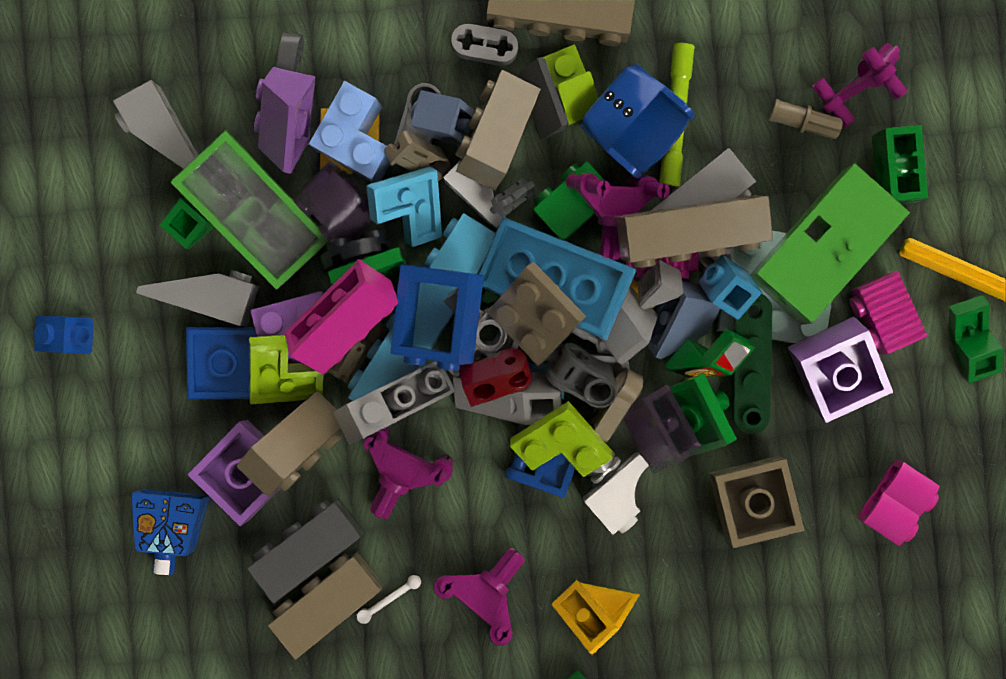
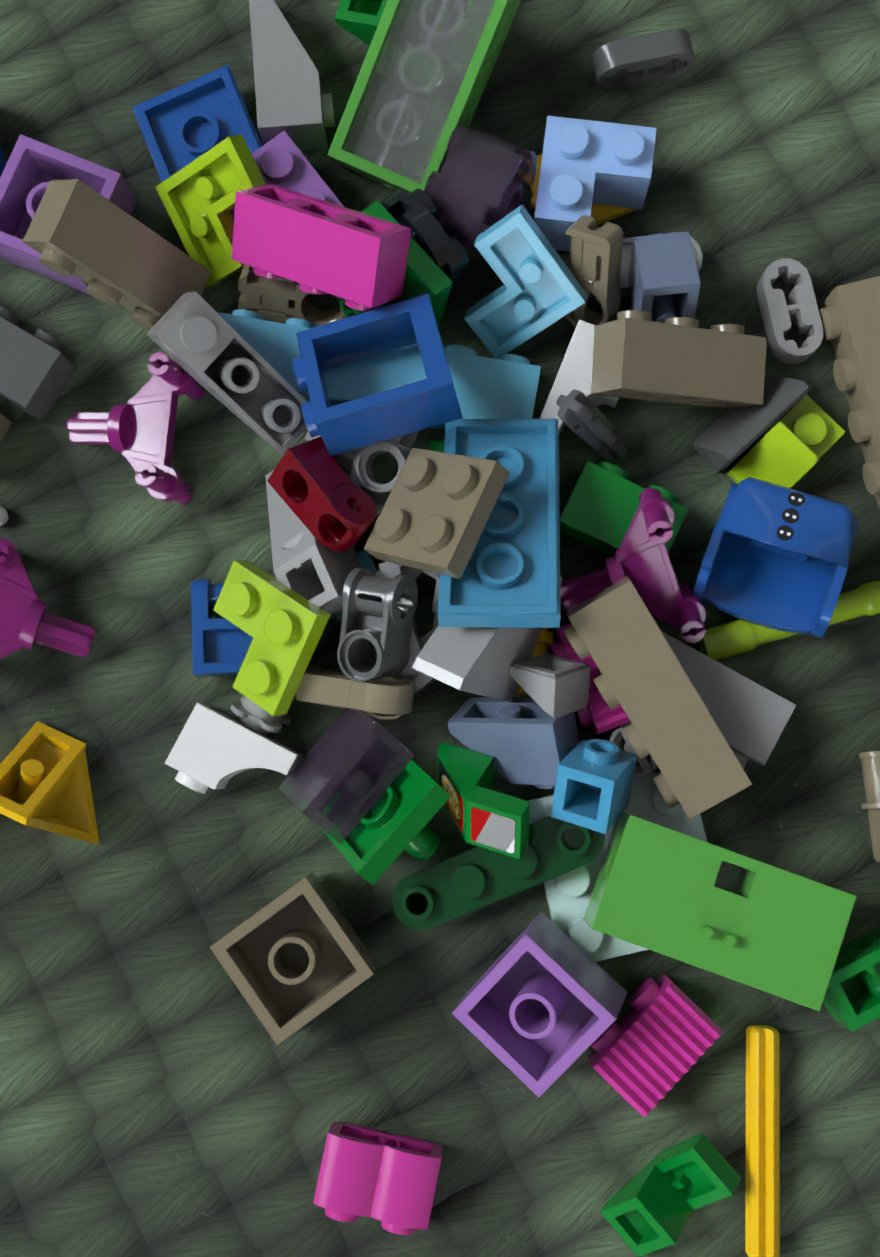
camera: 75 degrees right, 5 degrees down
medium lavender slope [254,67,315,174] -> none

